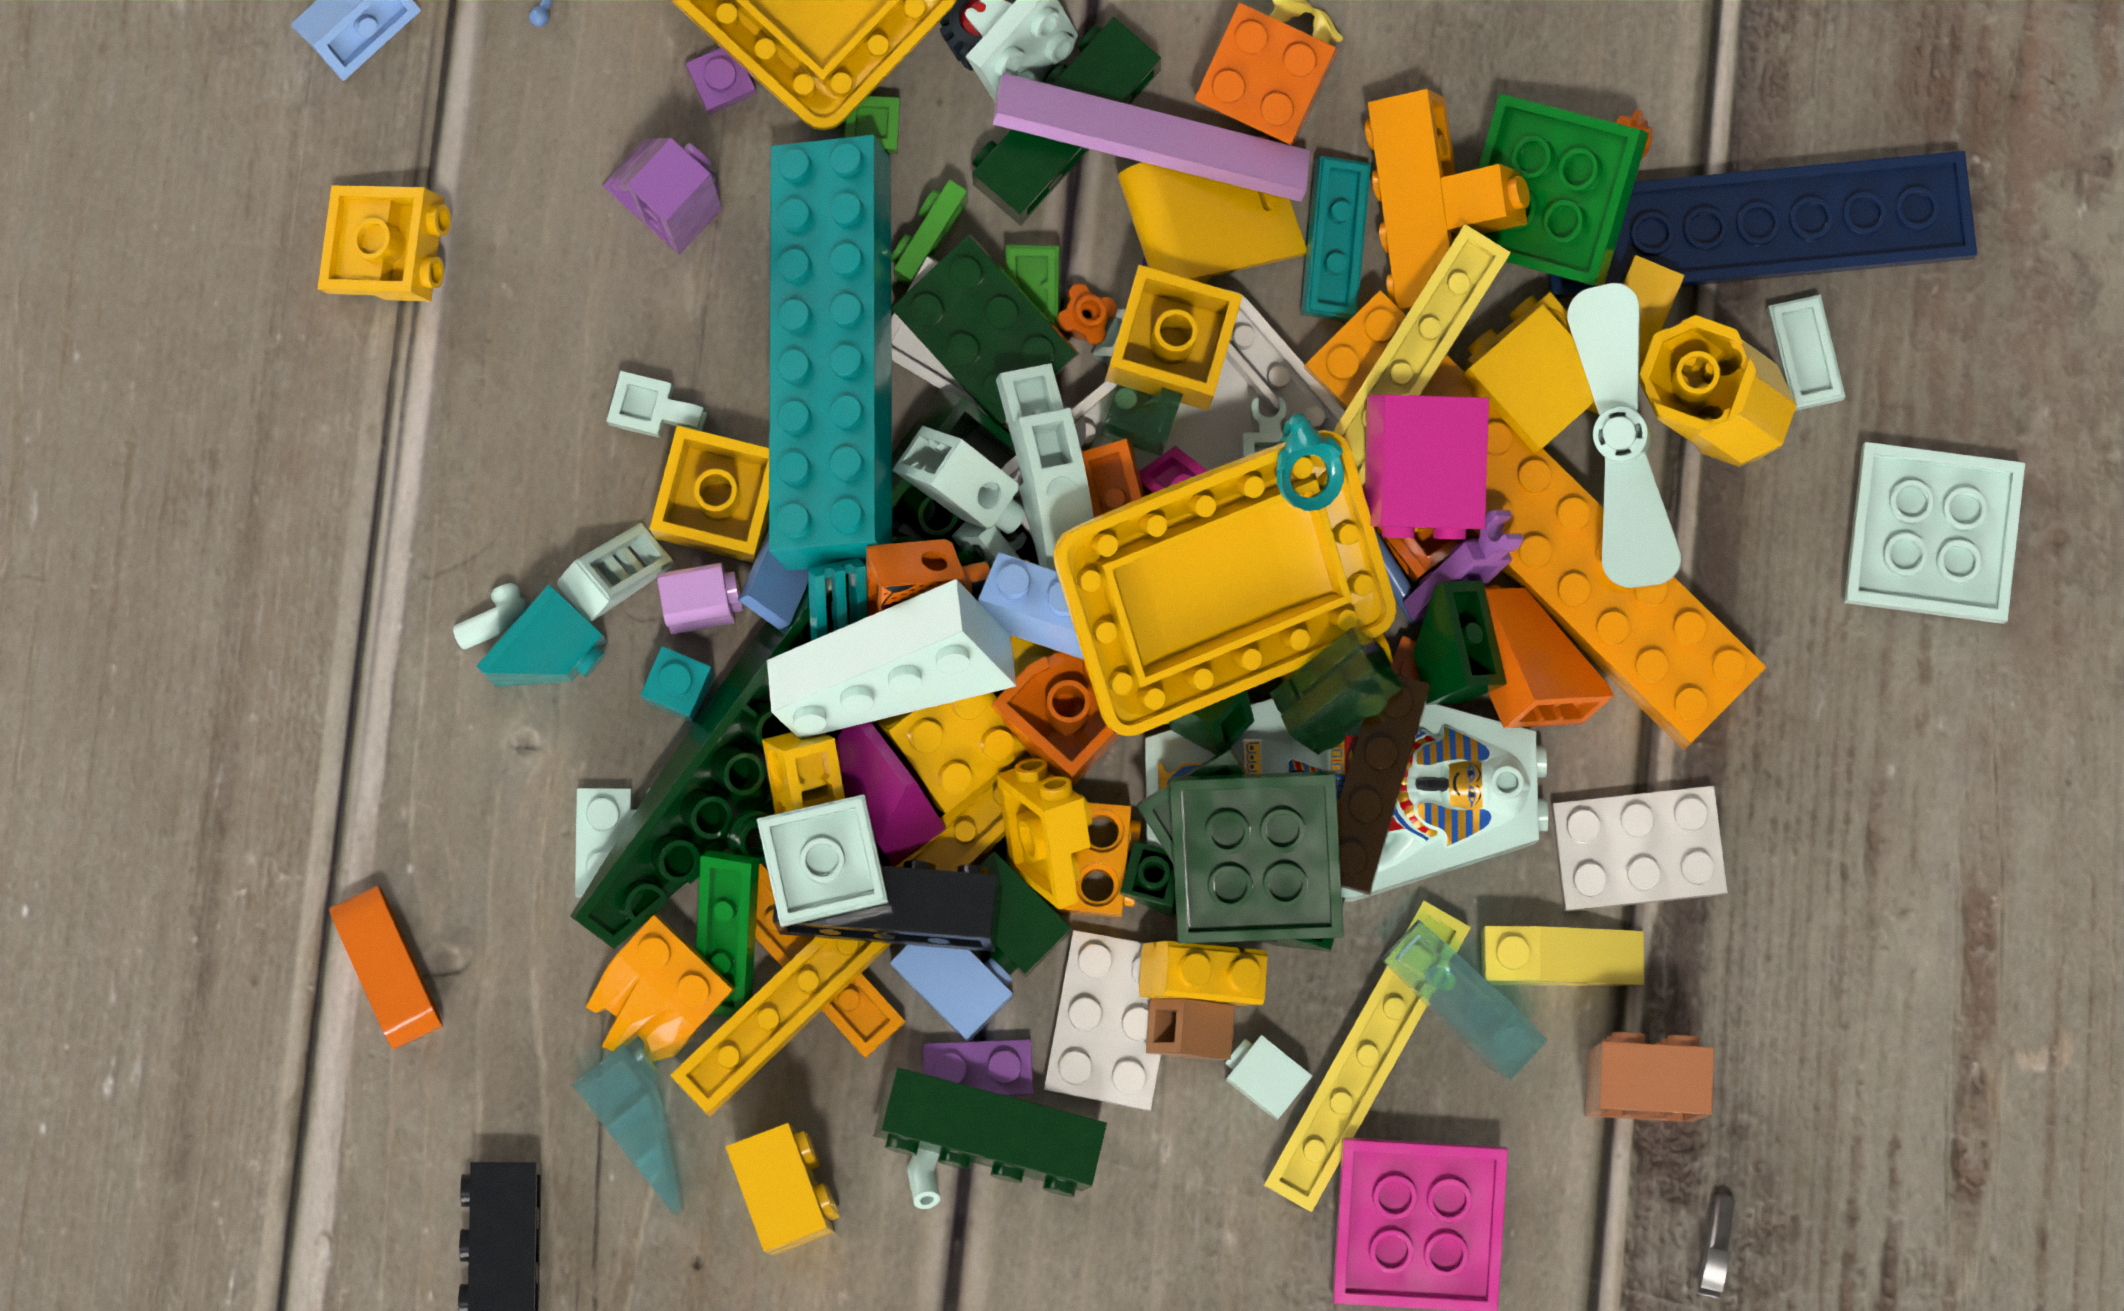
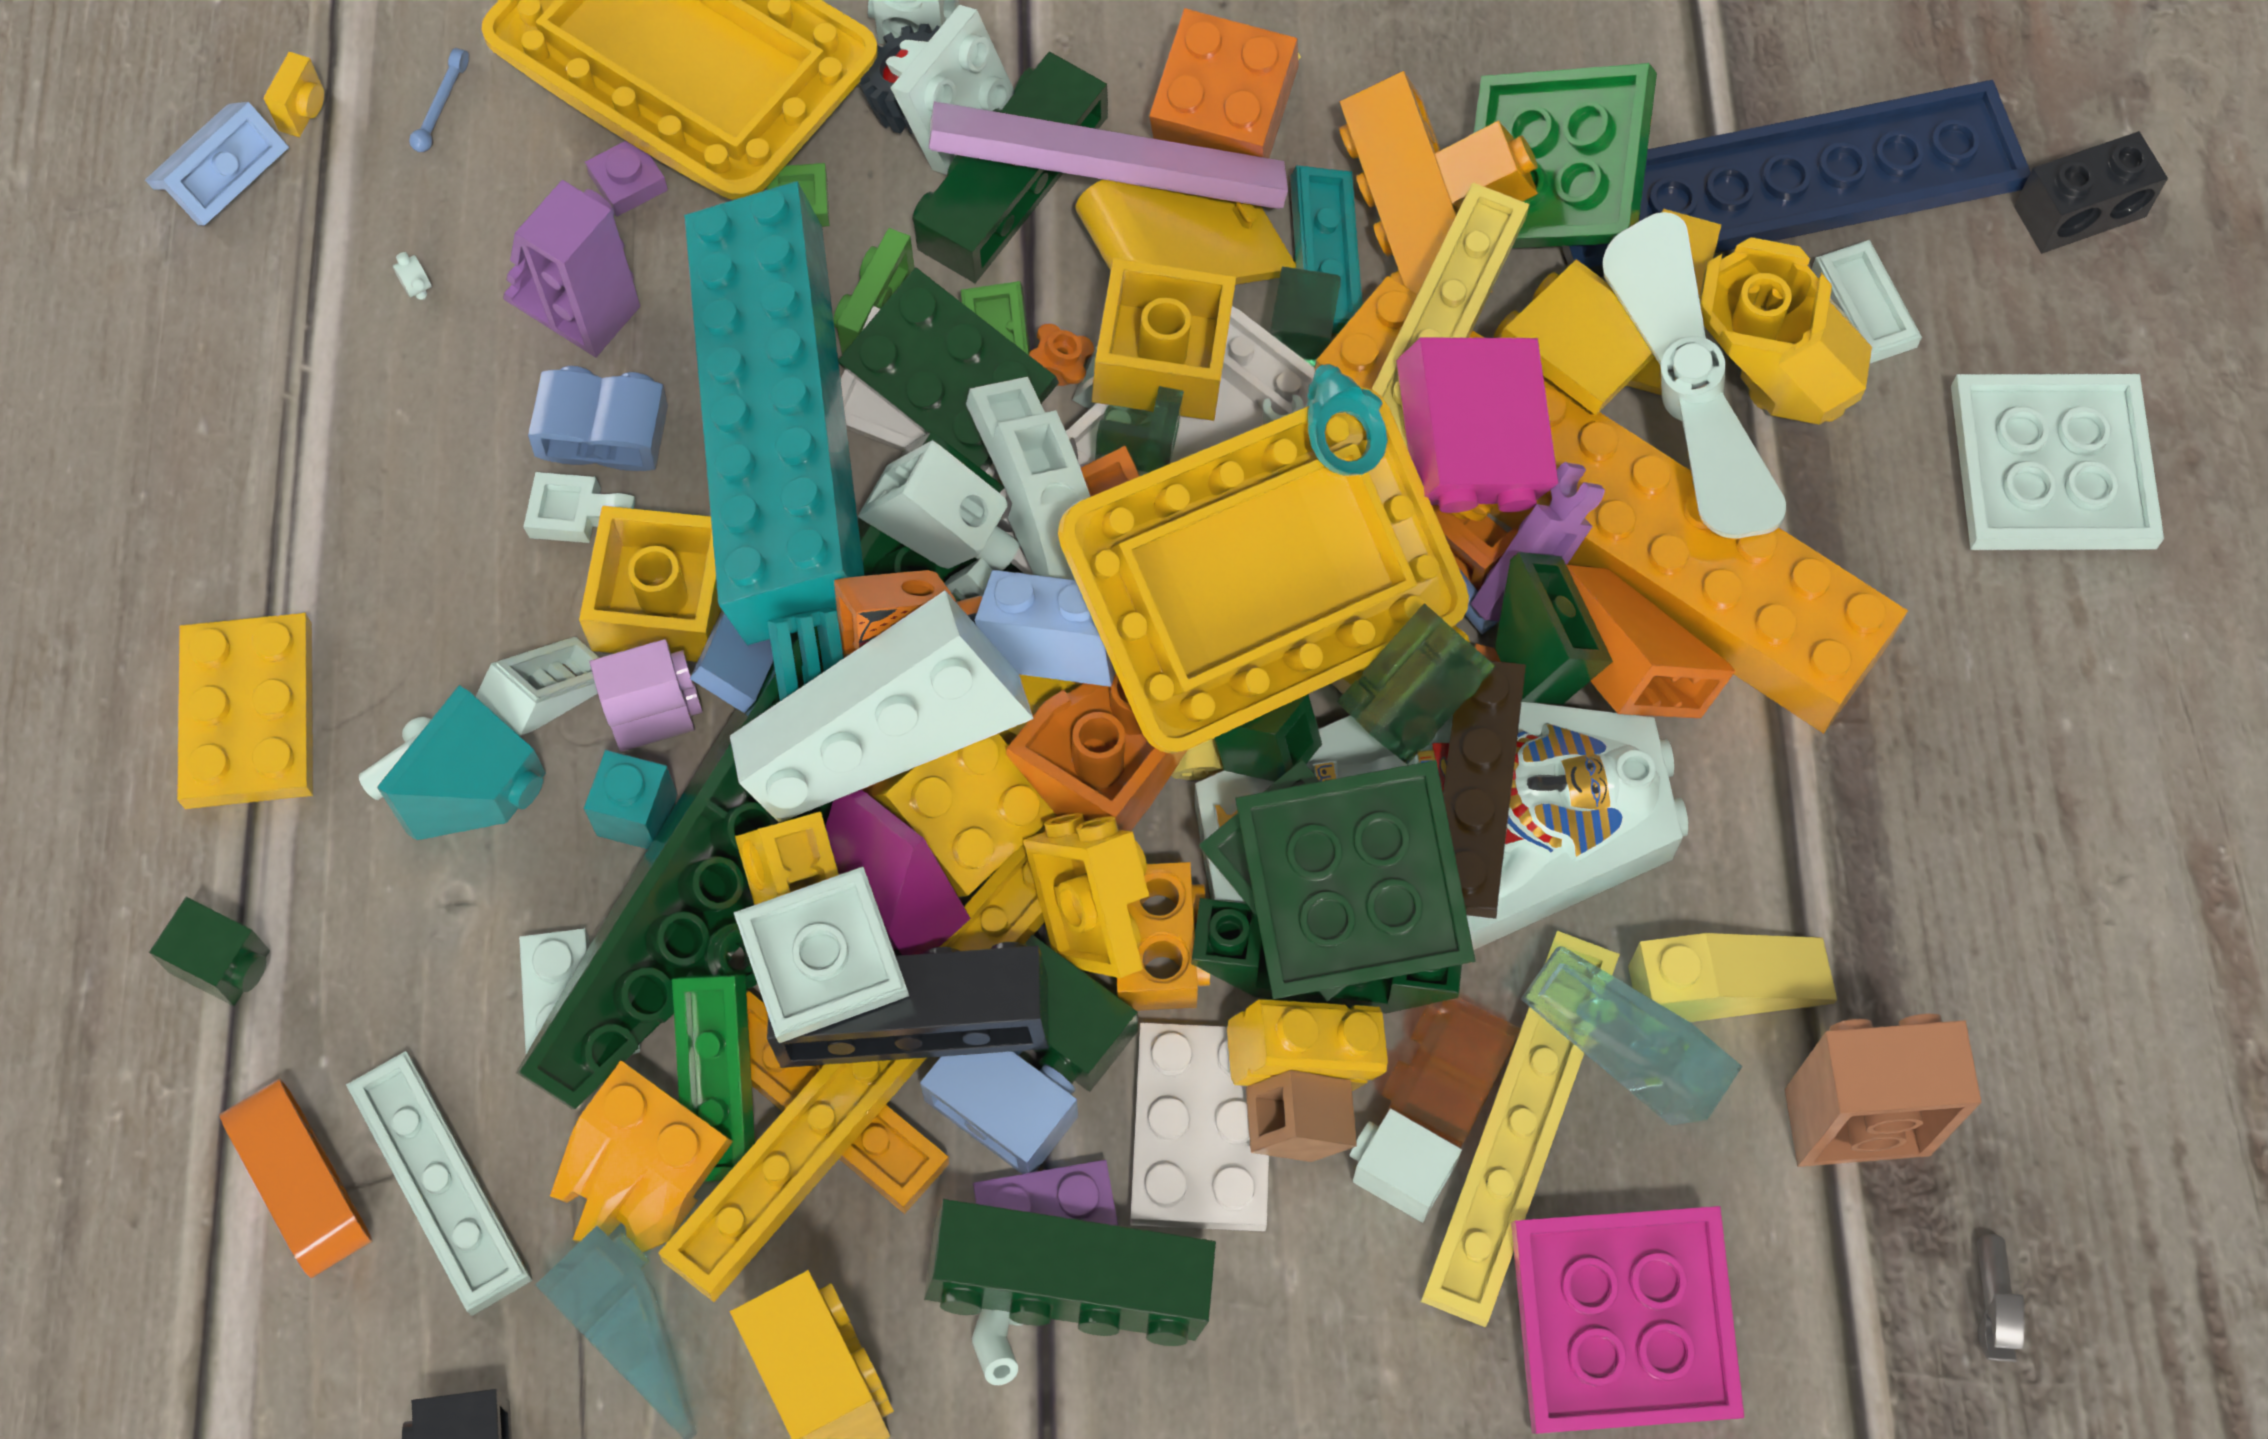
camera: 10 degrees left, 15 degrees down
yellow plate [318,185,451,302] -> none
white plate [1551,786,1728,912] -> none
none -> dark green brick [149,896,270,1006]
none -> yellow plate [177,613,313,809]
none -> light aqua tile [346,1051,533,1316]
none -> light aqua piece [393,252,432,299]
none -> medium blue brick [528,366,668,471]
none -> clear green panel [1270,266,1341,366]
none -> clear orange brick [1381,997,1521,1149]
none -> black brick [2014,131,2168,254]

